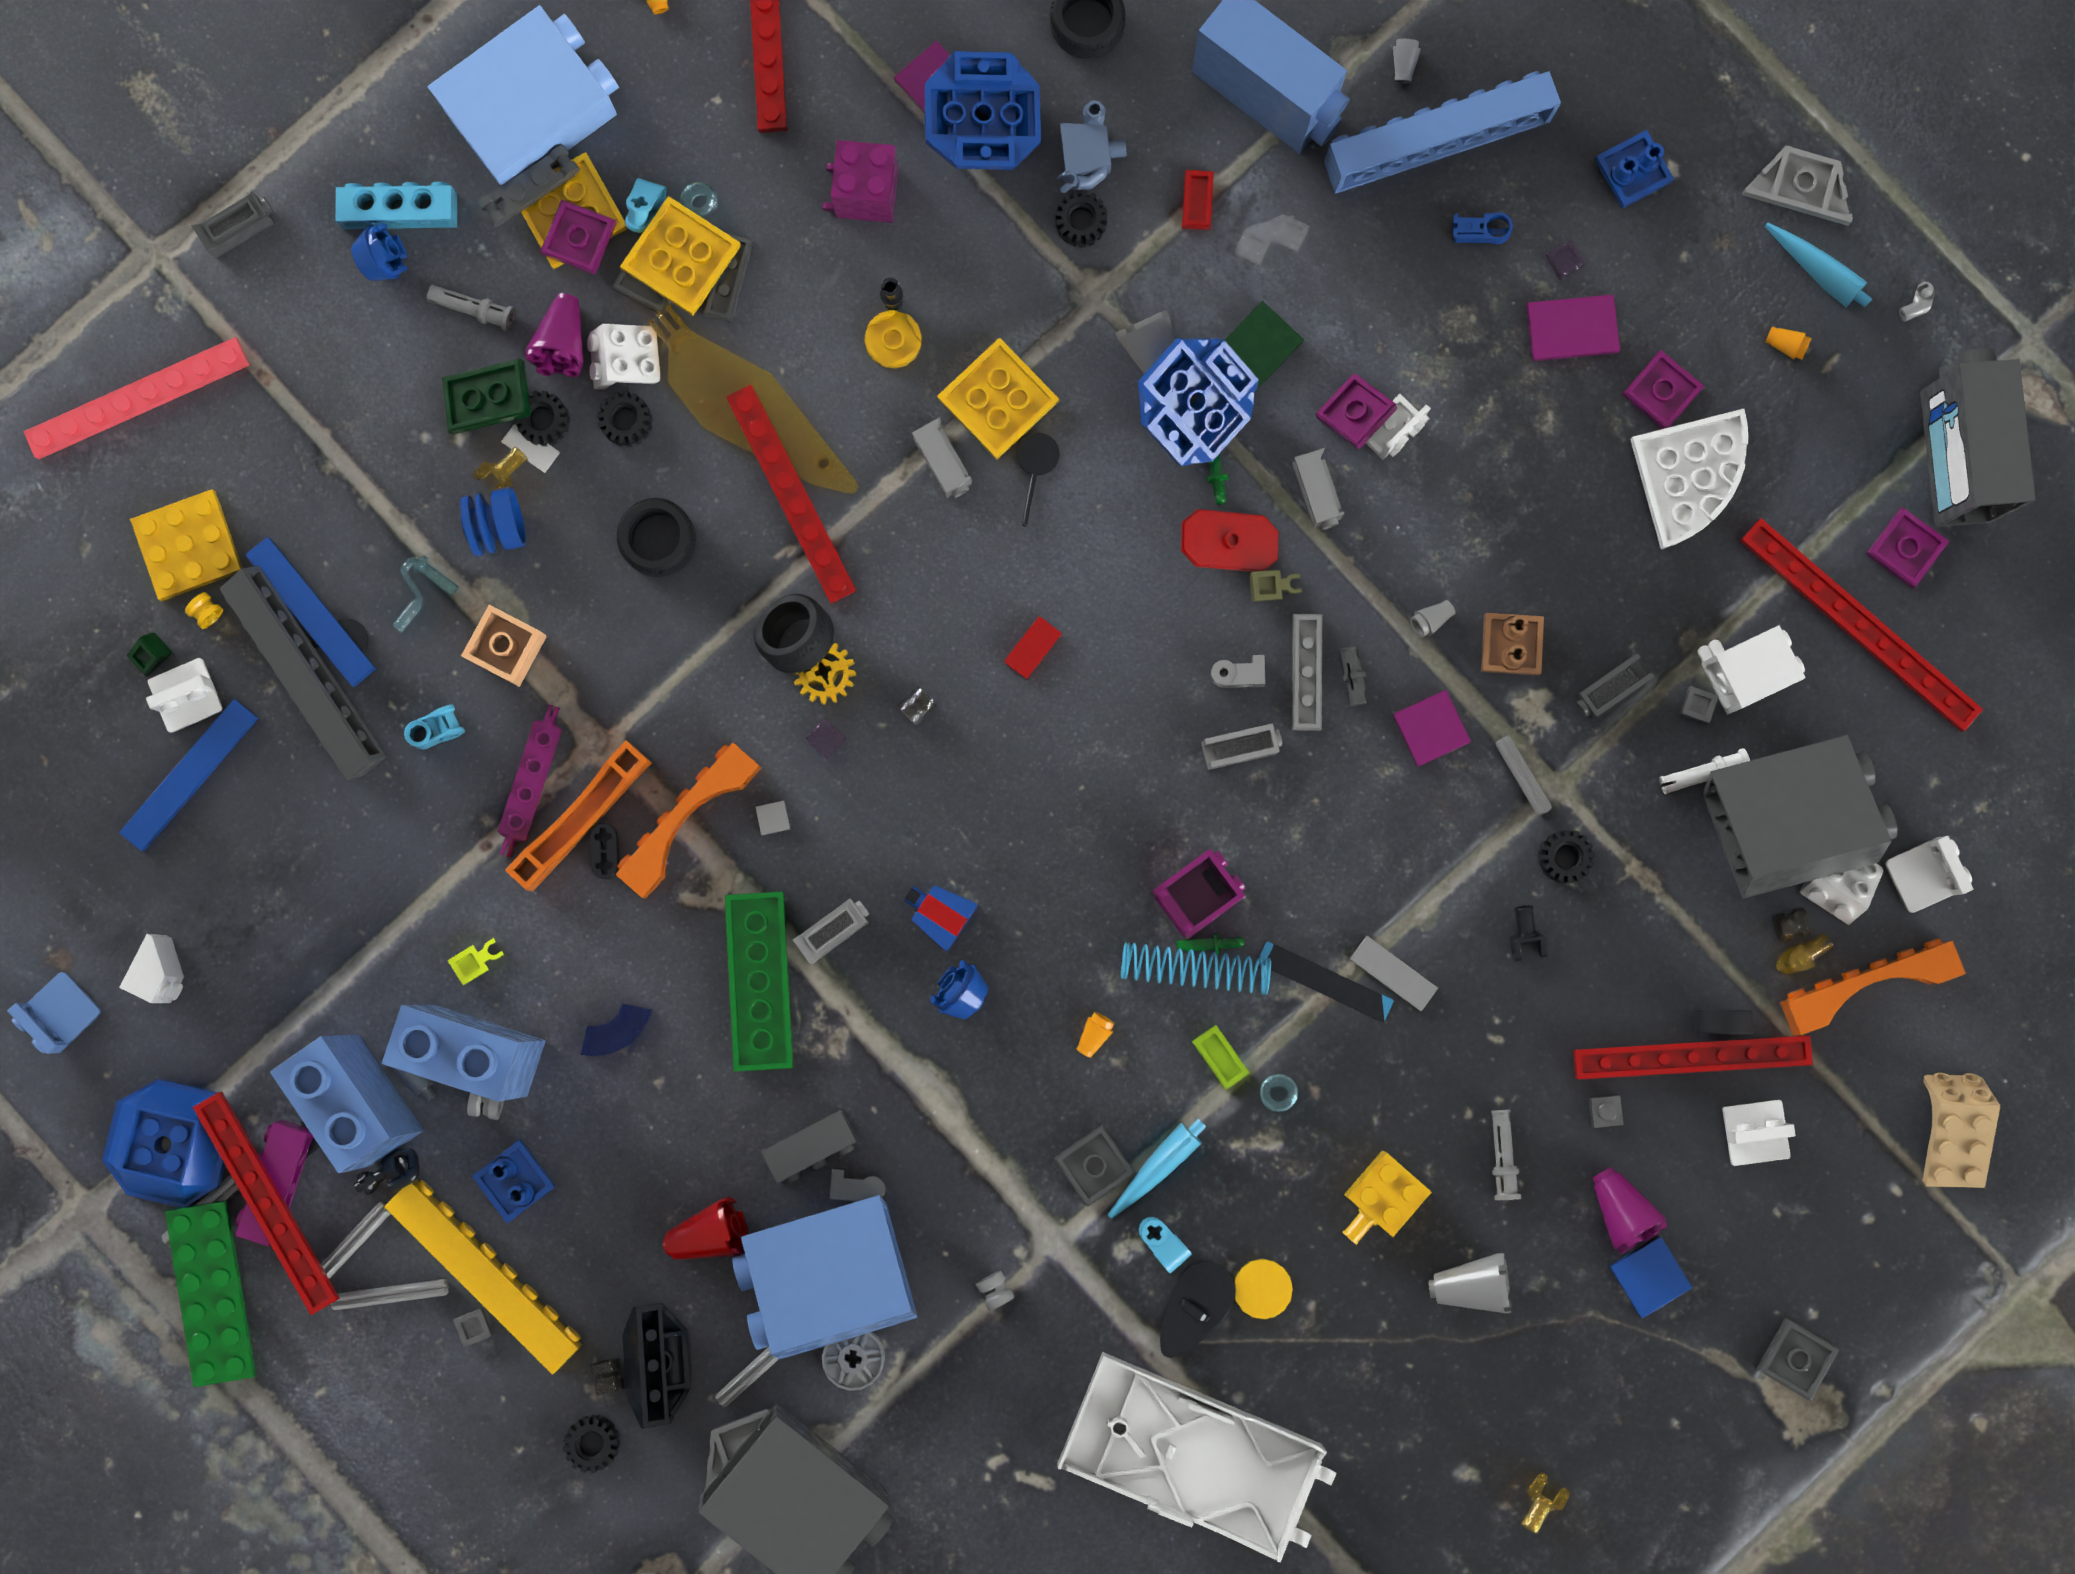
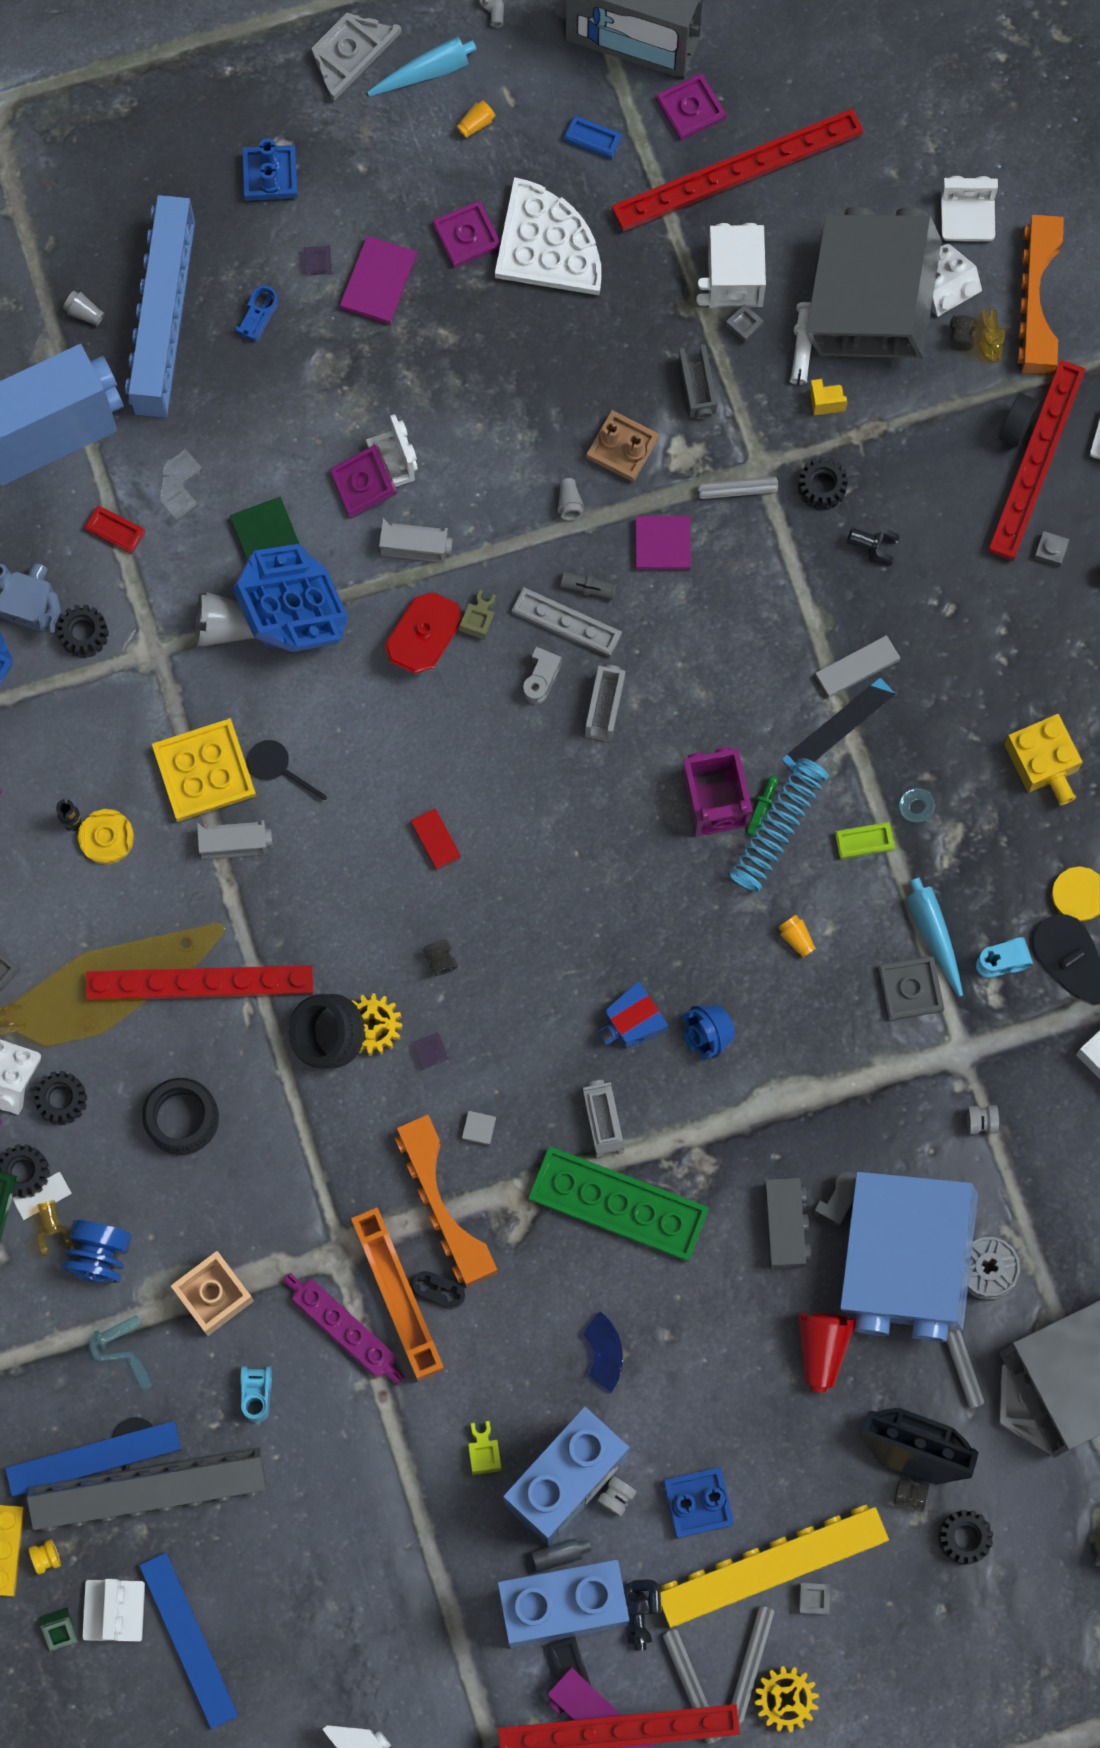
camera: 65 degrees left, 10 degrees down
green piece [1206,454,1229,505] -> none
light grey pin [1491,1110,1521,1200] -> none
none -> blue tile [564,115,622,160]
none -> yellow gear [754,1666,819,1732]
none -> yellow panel [809,379,847,415]

